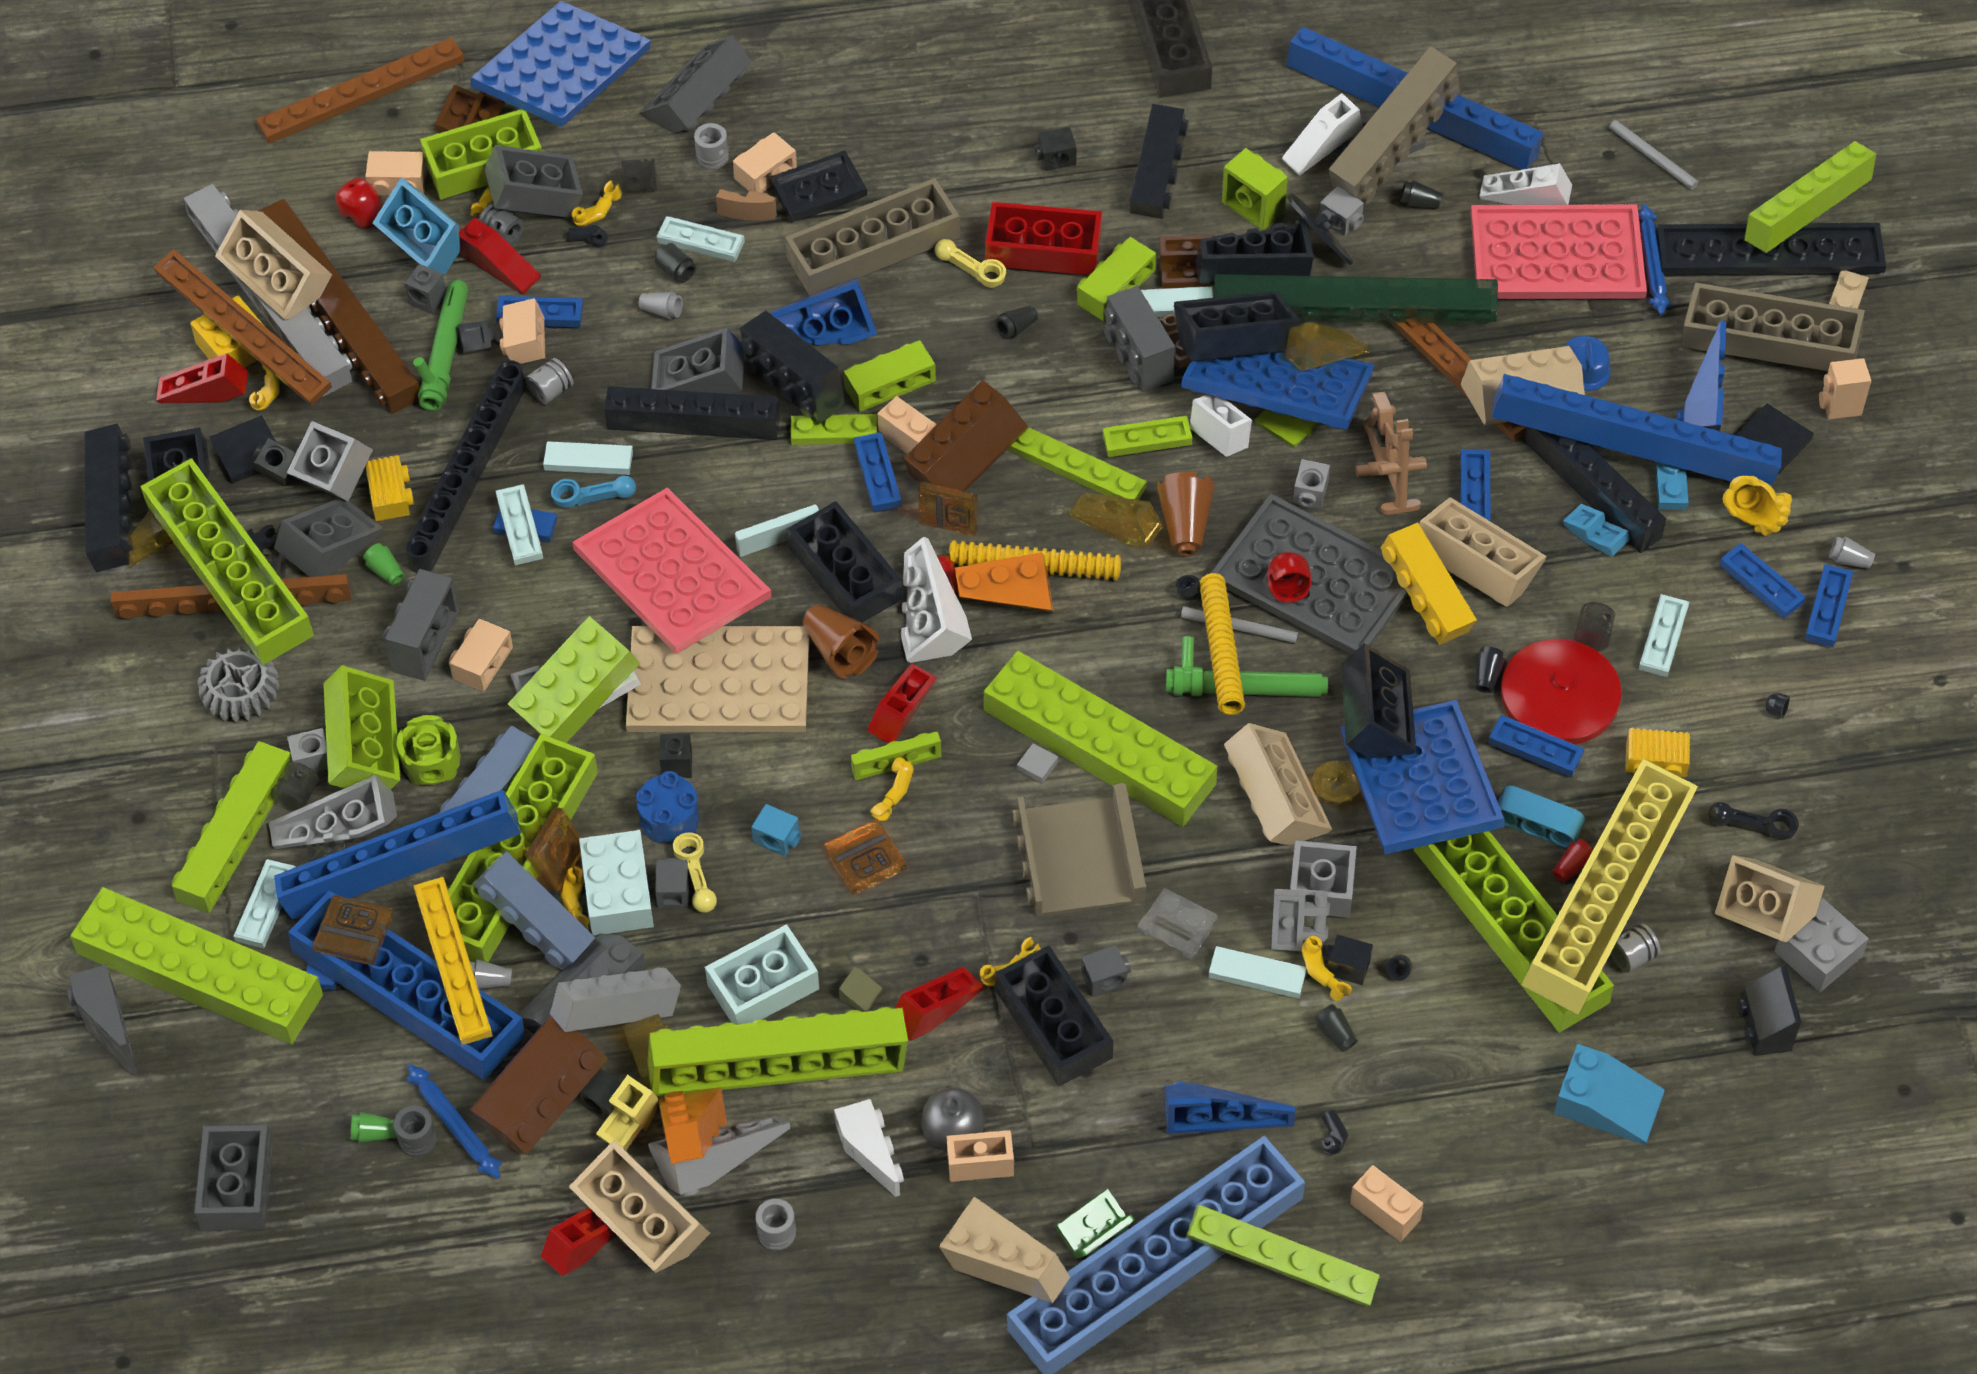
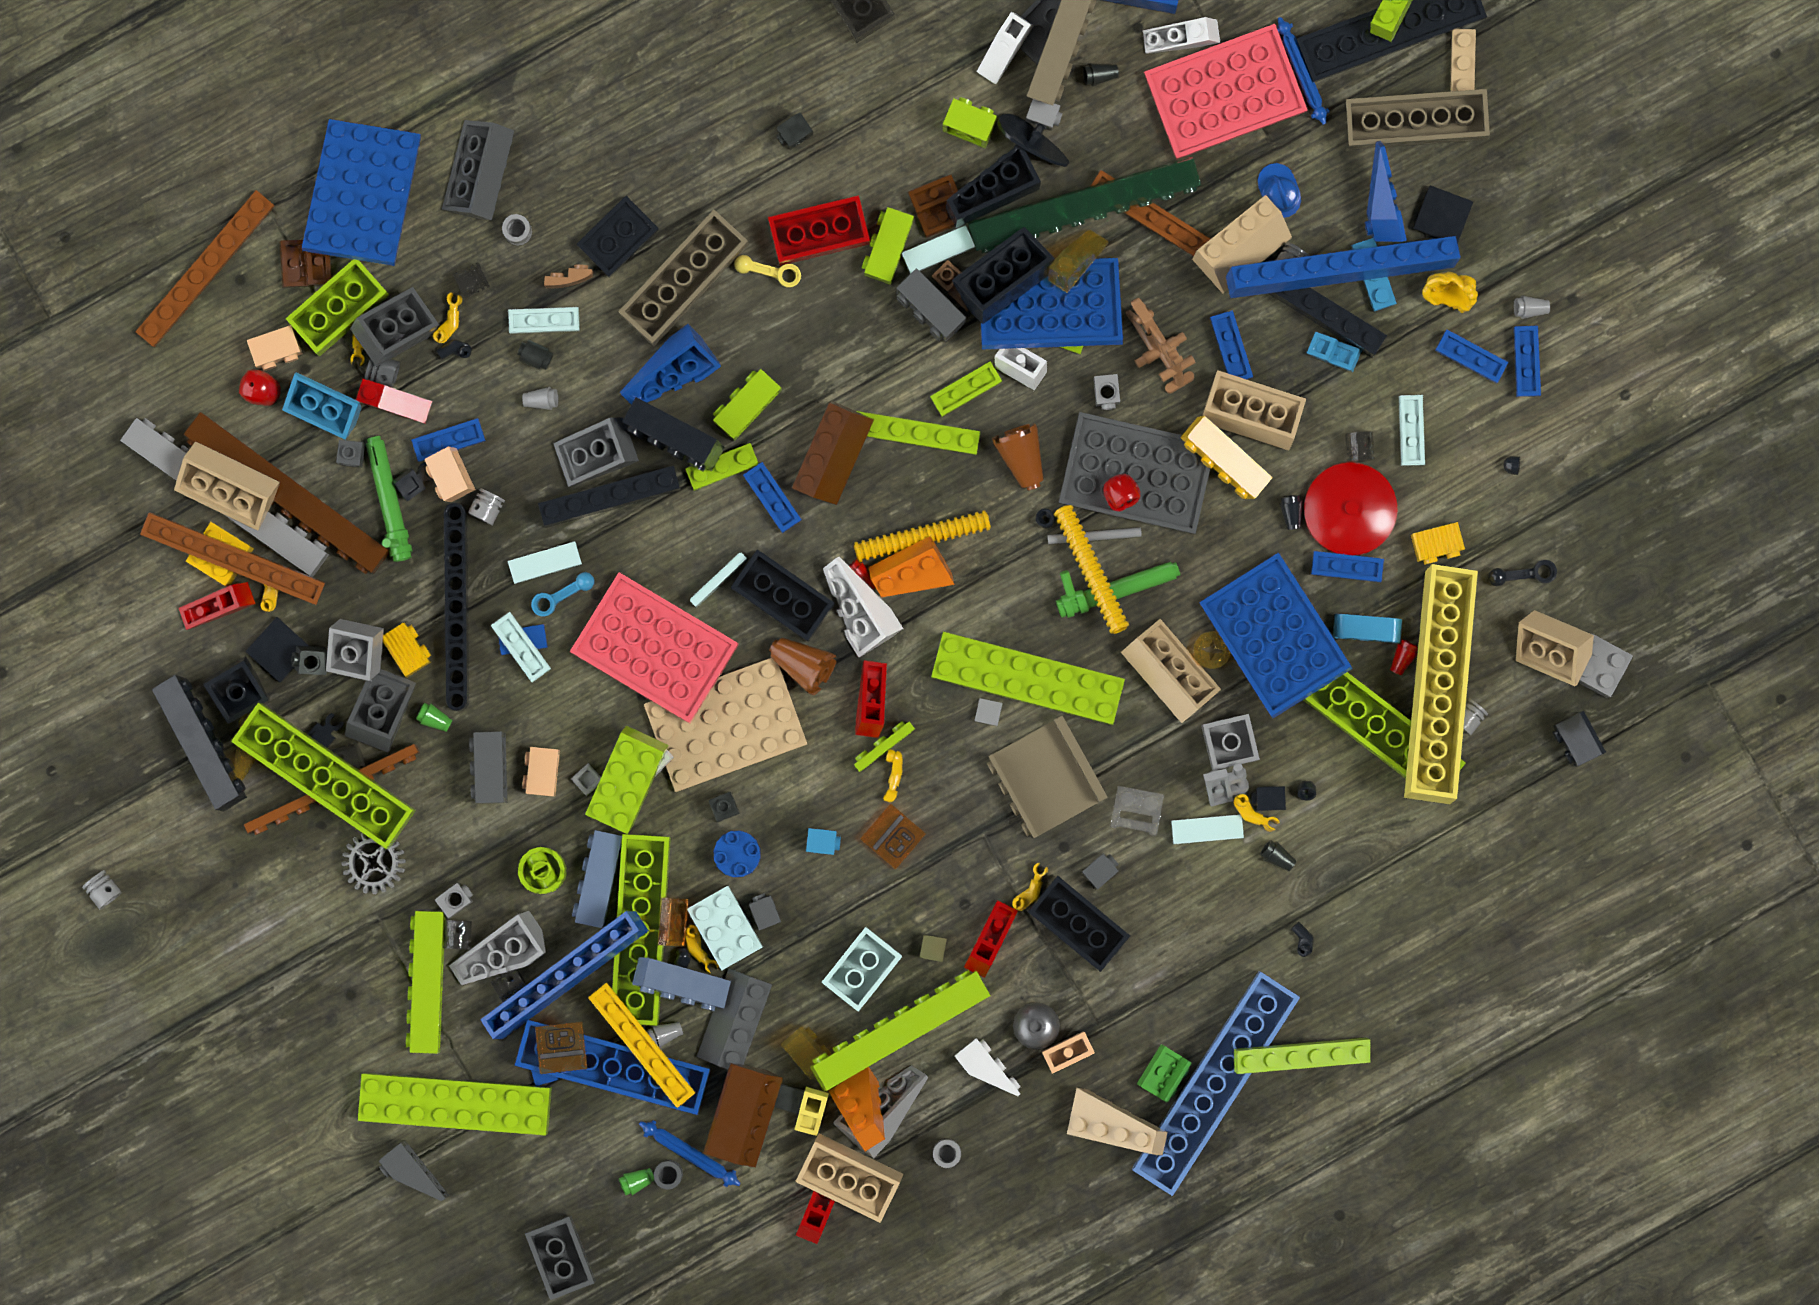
camera: 20 degrees left, 30 degrees up
light aqua tile [234,859,296,948] -> none
lime brick [323,665,400,790] -> none
light grey brick [550,967,681,1032] -> none
light yellow piece [673,832,717,913] -> none
light nougat brick [733,132,797,193] -> none
light nougat brick [877,396,937,454] -> none
clear orange tile [918,482,978,536] -> none
pearl dark grey cone [995,305,1038,339] -> none
clear yellow slope [1069,493,1163,547] -> none
black wedge [1130,103,1189,219] -> none
blue wedge [1164,1082,1295,1134] -> none
black slope [1341,643,1416,758] -> none
light nougat brick [1350,1165,1424,1242] -> none
dark azure slope [1554,1044,1665,1145] -> none
light nougat brick [1819,358,1871,419] -> none

